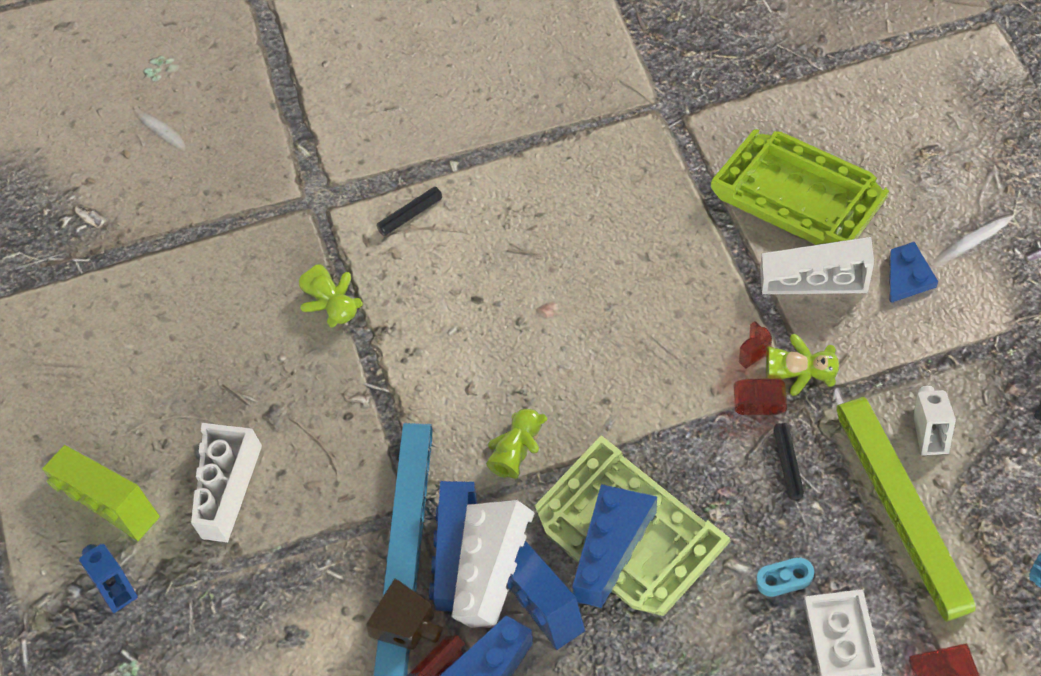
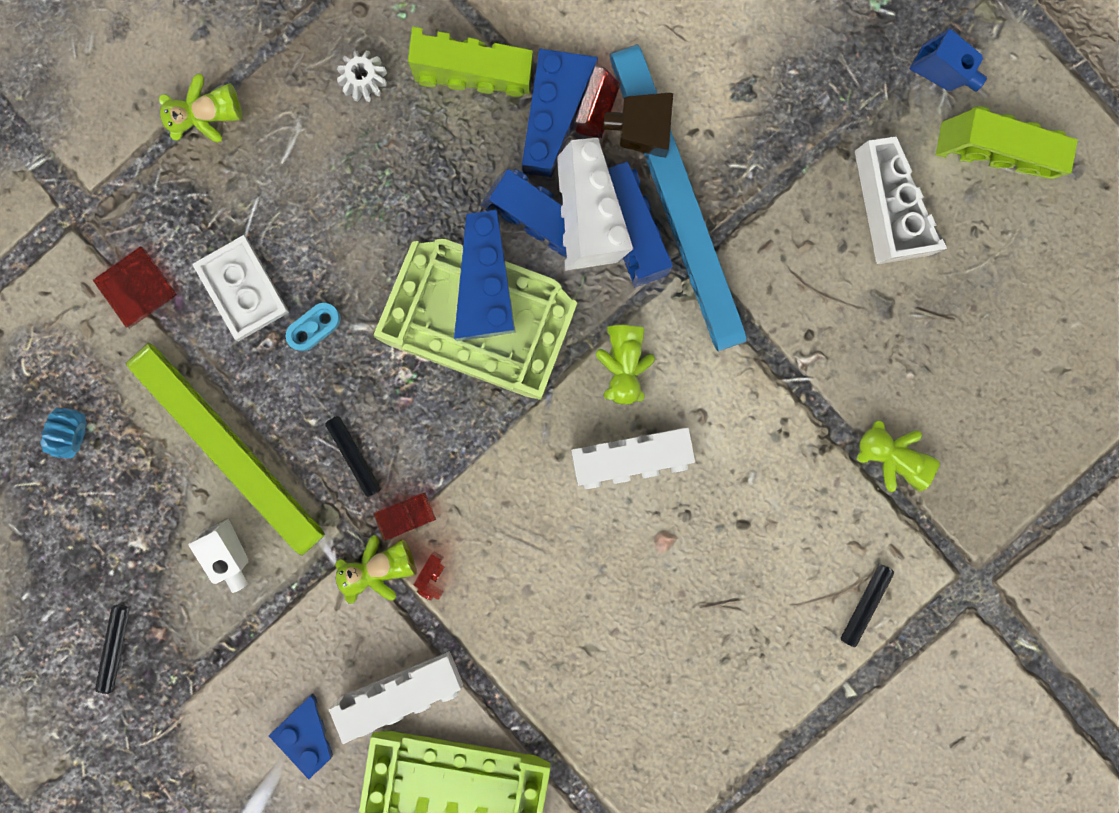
camera: 150 degrees right, 30 degrees up
none -> white wedge [571,427,695,489]

